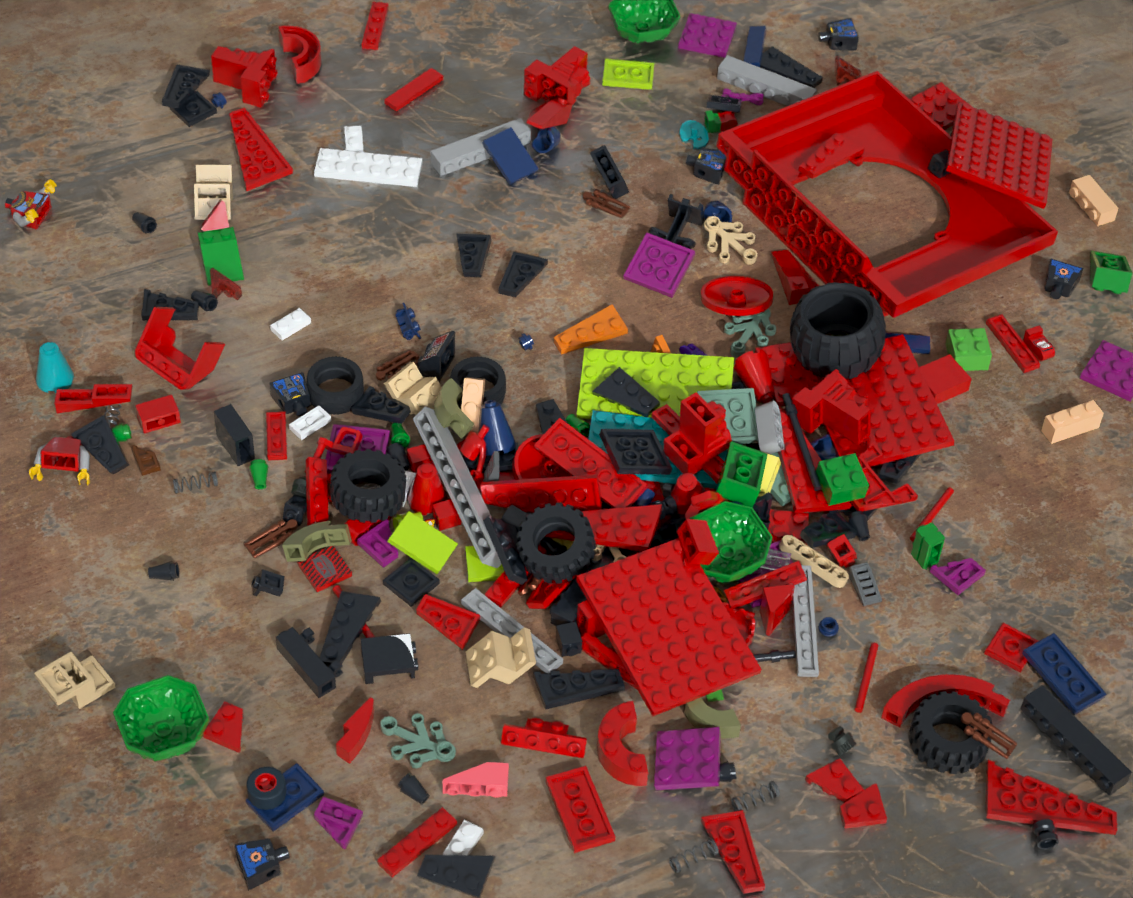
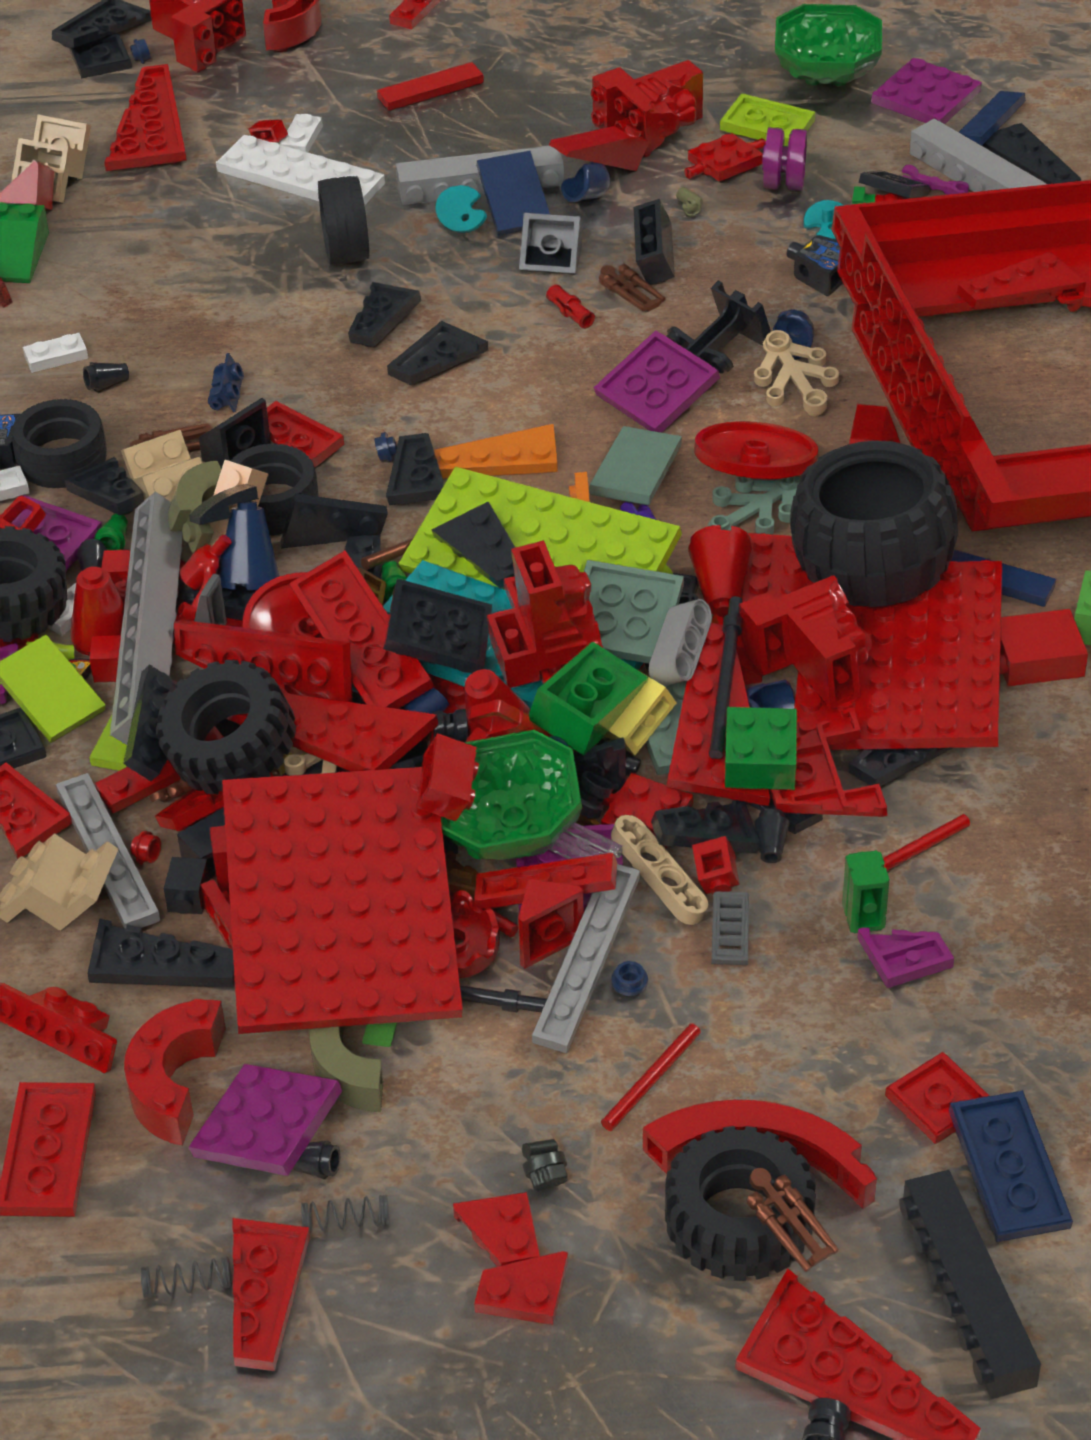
camera: 25 degrees right, 5 degrees down
none -> black cone [83,362,129,392]
none -> red plate [130,831,161,865]
none -> black slope [189,484,259,525]
none -> red piece [248,119,288,143]
none -> red wing [267,401,344,468]
none -> black wing [280,493,388,549]
none -> black tyre [318,176,370,264]
none -> copper bar [361,538,413,570]
none -> black wing [386,433,444,505]
none -> teal piece [435,185,487,233]
none -> slope [519,213,584,274]
none -> red pin [546,284,595,329]
none -> sand green tile [589,426,682,505]
none -> olive arm [676,187,703,217]
none -> red plate [684,133,766,182]
none -> magenta wheel [762,127,807,191]

